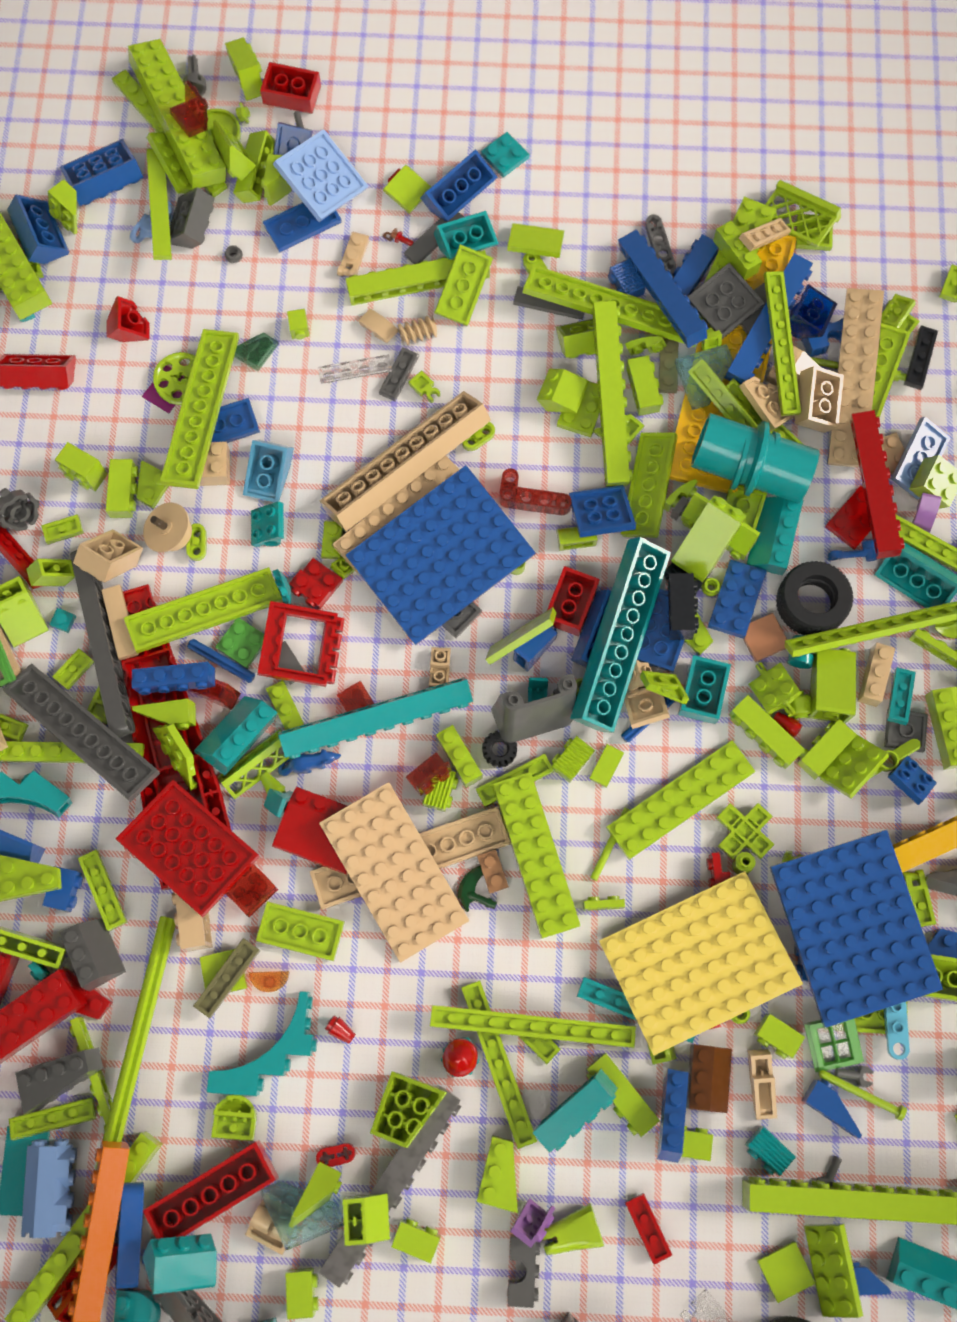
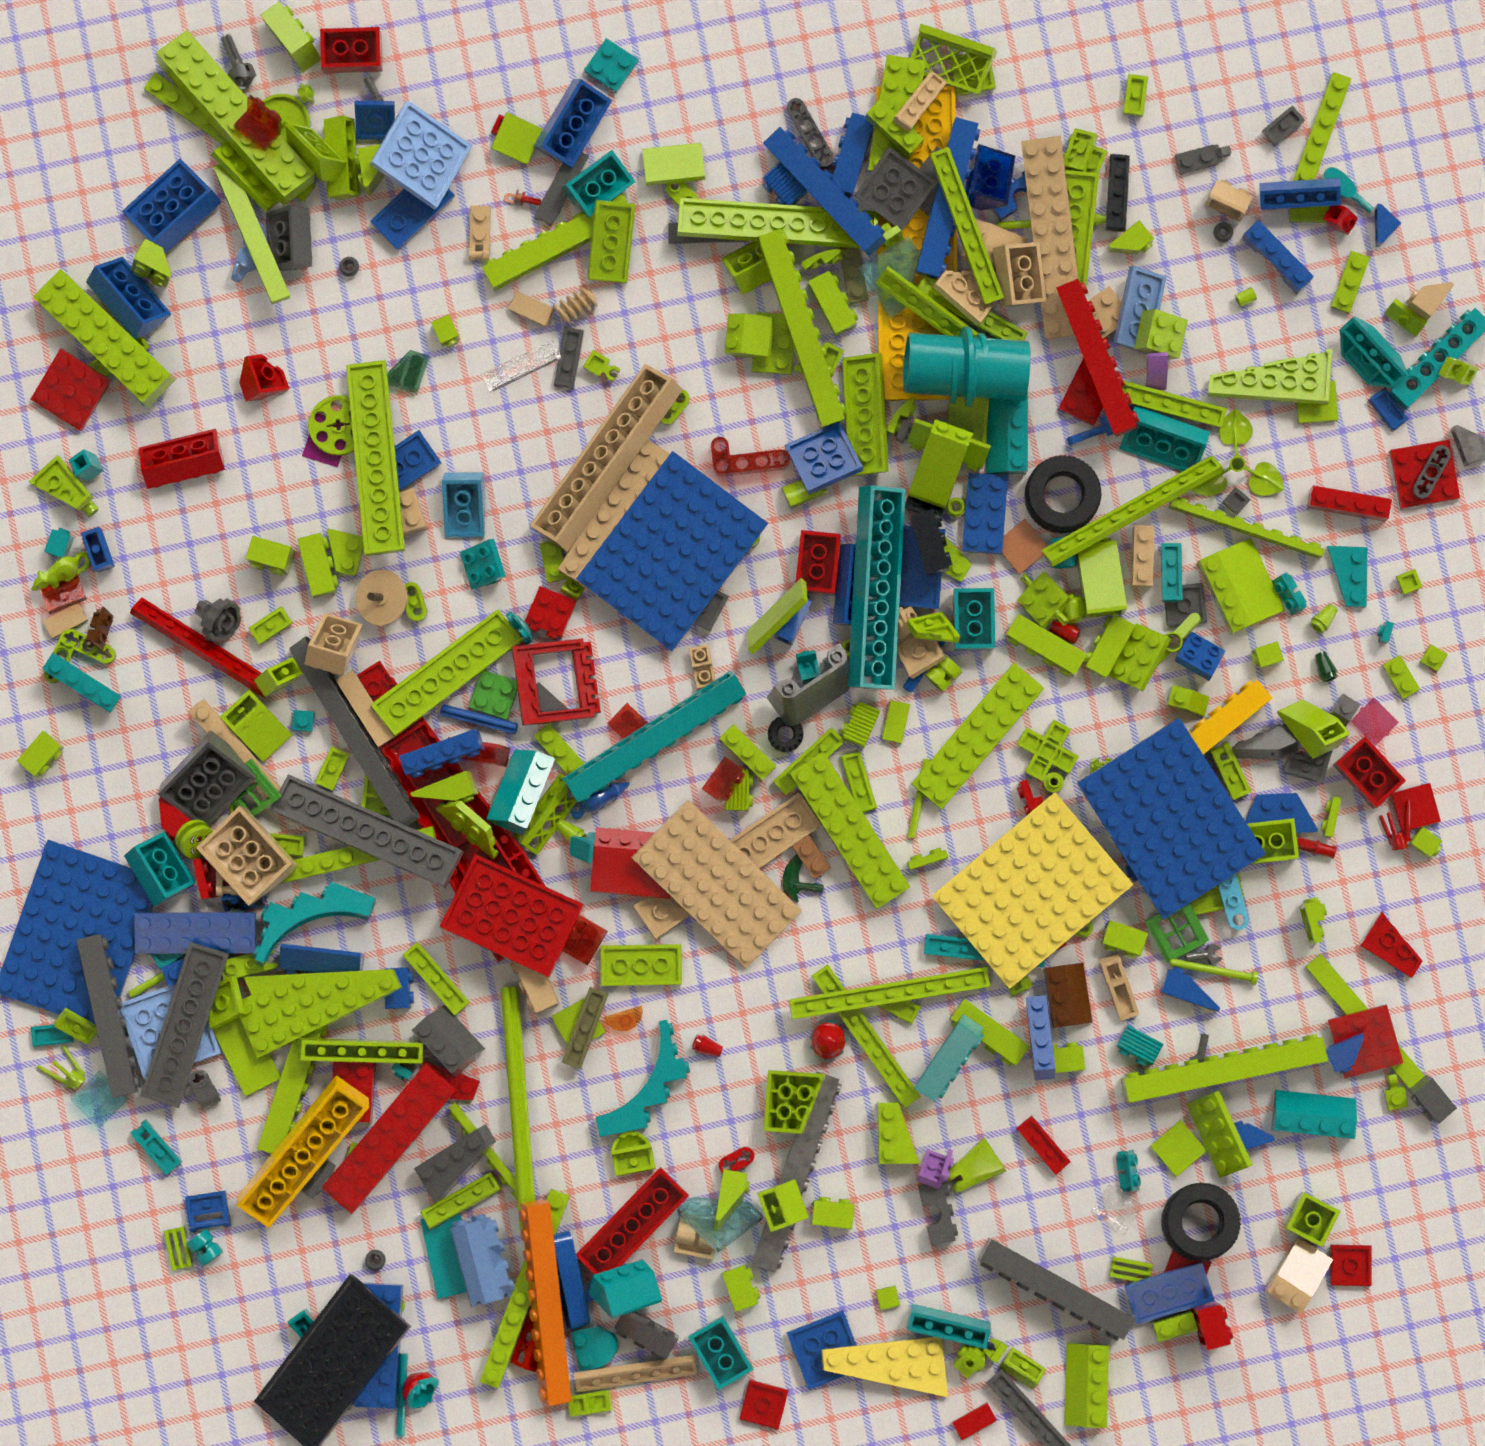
camera: 15 degrees left, 10 degrees up
none -> lime tile [841,751,877,813]
none -> lime wheel [925,654,963,692]
none -> lime slope [1107,220,1154,254]
none -> teal hinge [1116,1150,1141,1192]
none -> lime slope [1166,685,1209,716]

